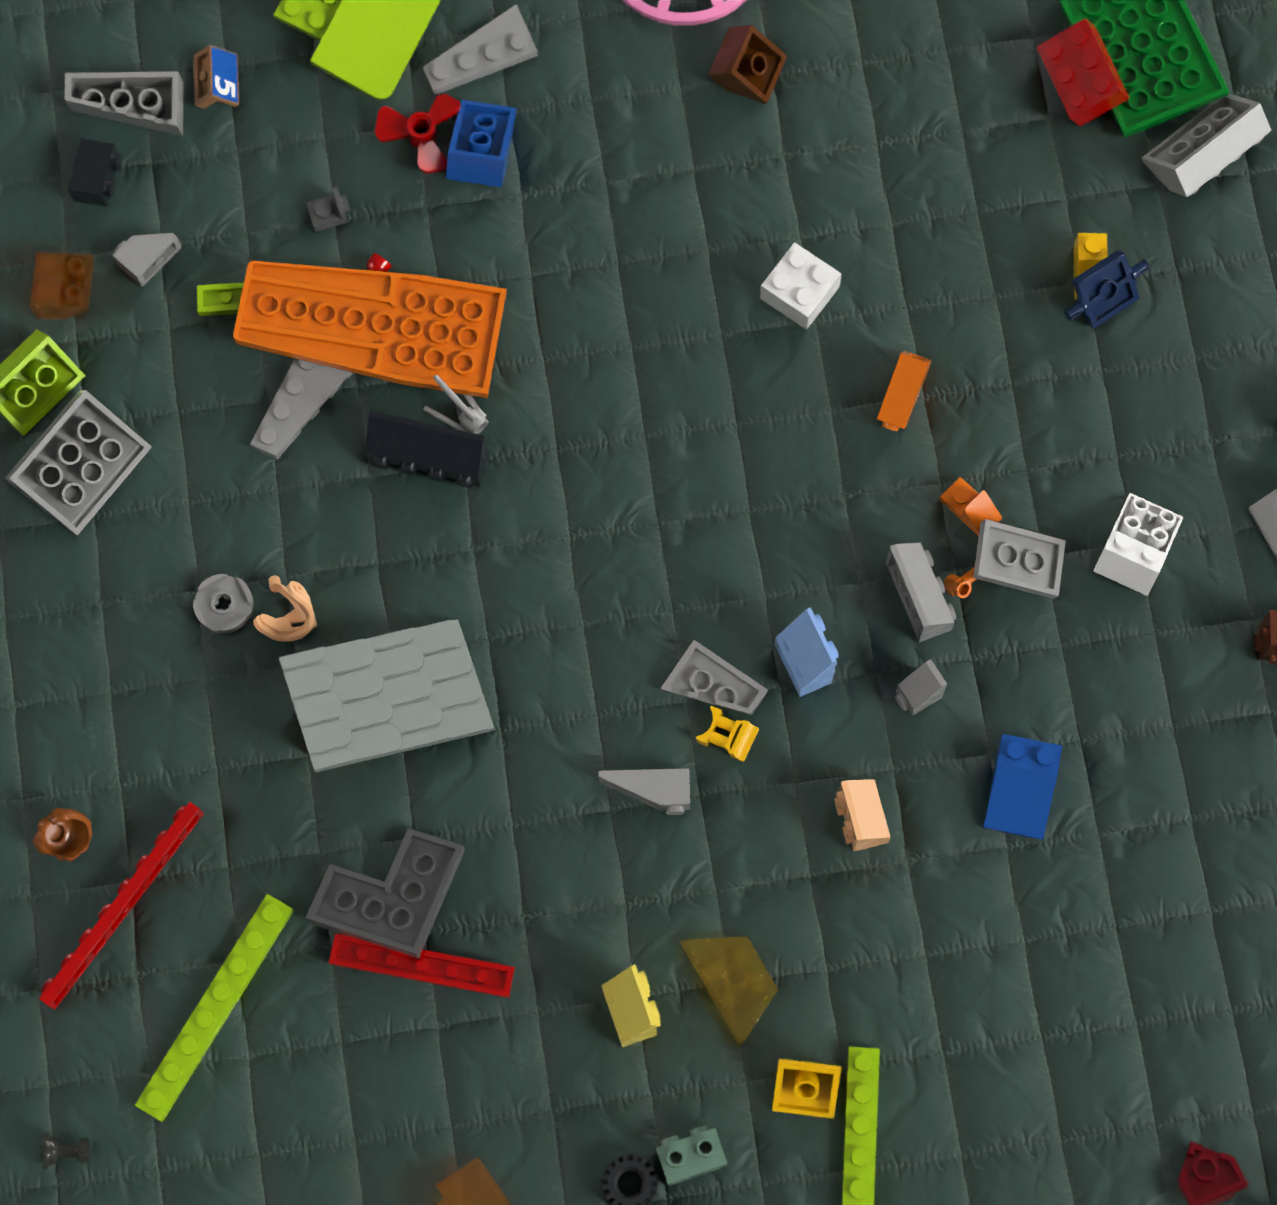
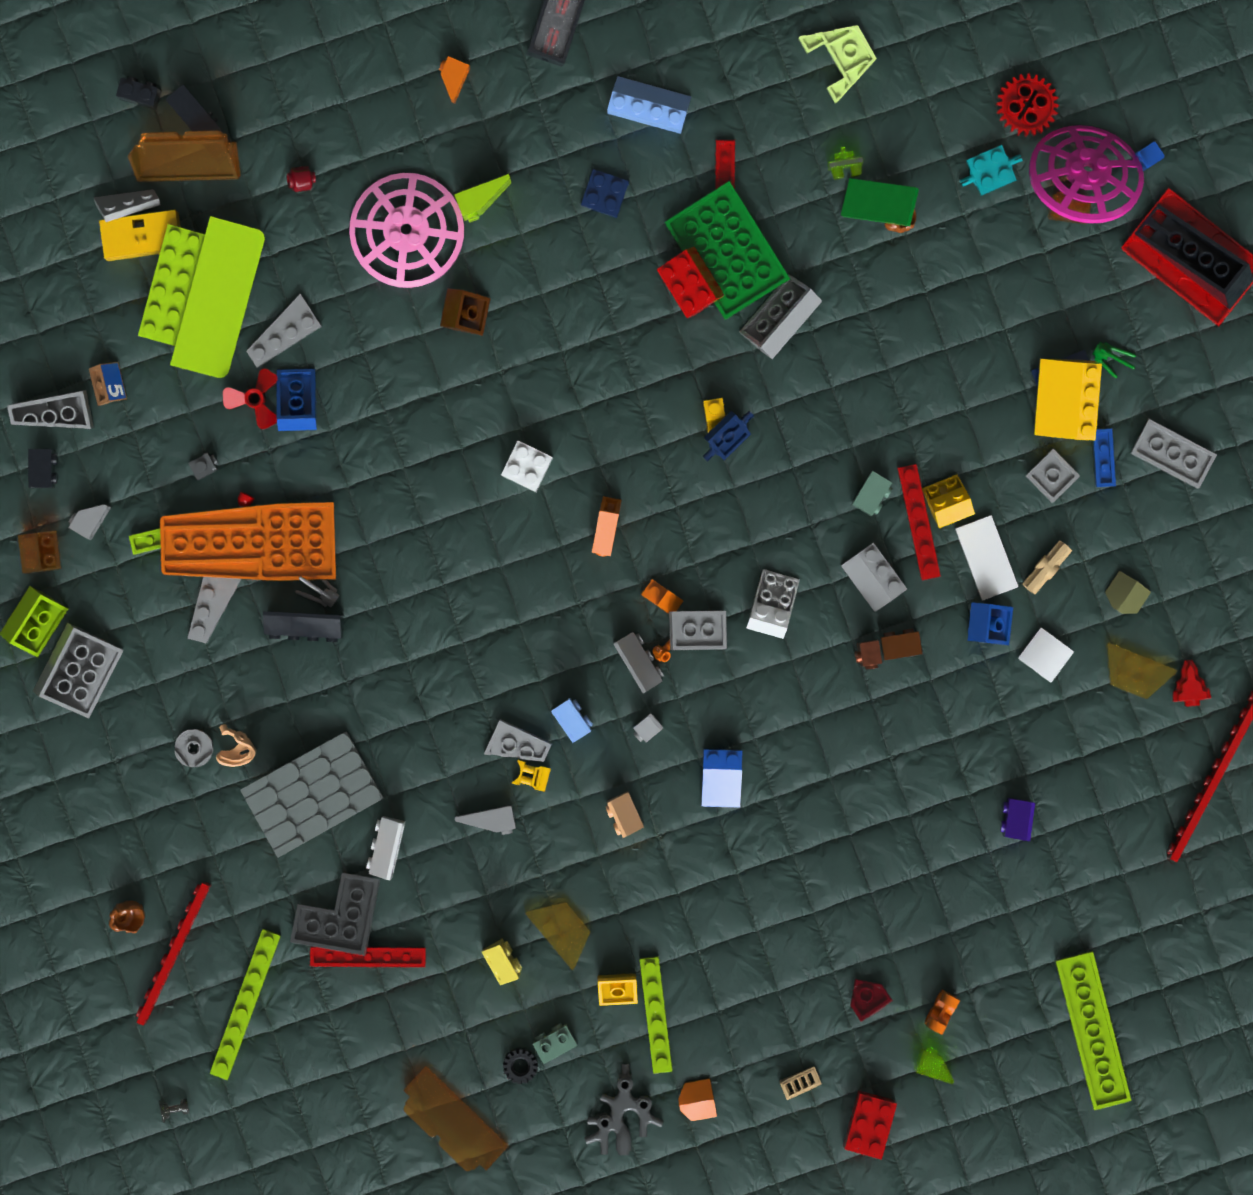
camera: 15 degrees left, 15 degrees up
none -> white slope [367,816,406,880]

